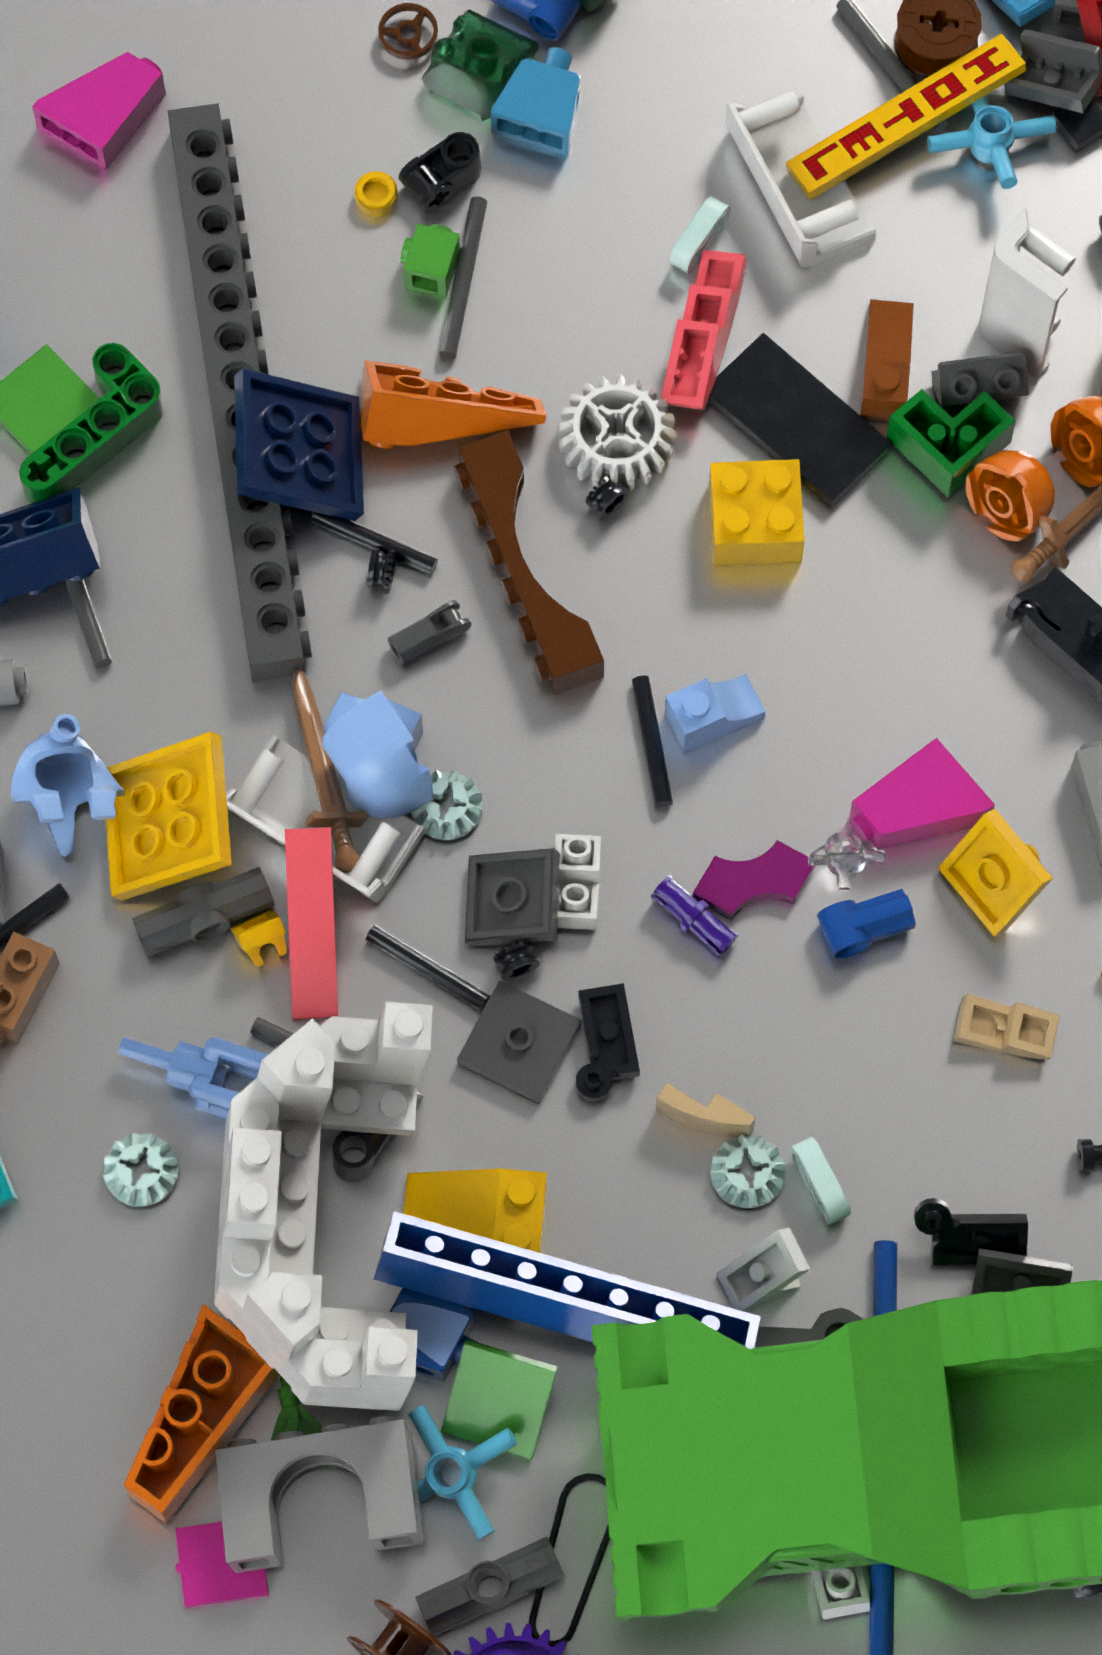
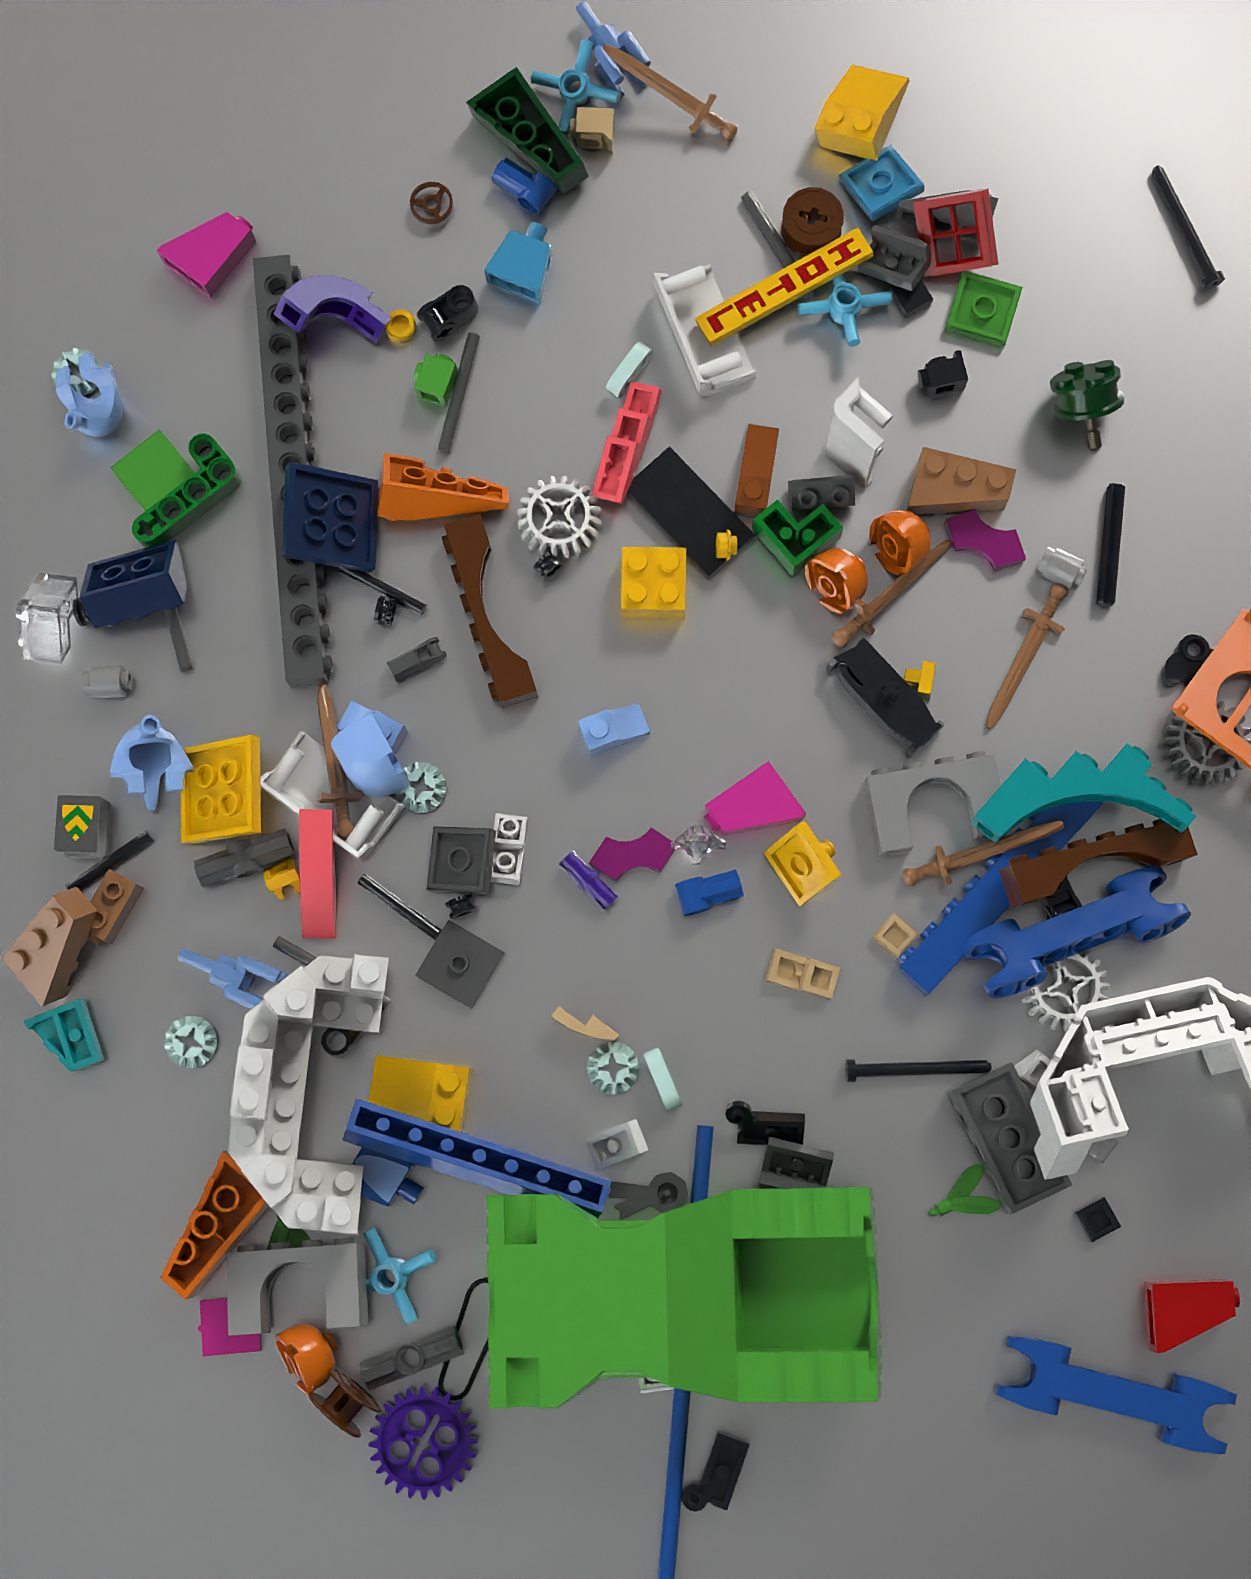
camera: 10 degrees right, 10 degrees up
clear green slope [422,9,540,121] -> none
bright green tile [441,1339,558,1460] -> none
black hinge [576,983,640,1101] -> none
black bar [632,675,673,807] -> none
none -> arch [274,275,392,343]
none -> orange cylinder [275,1324,338,1395]
none -> yellow plate [715,529,737,561]

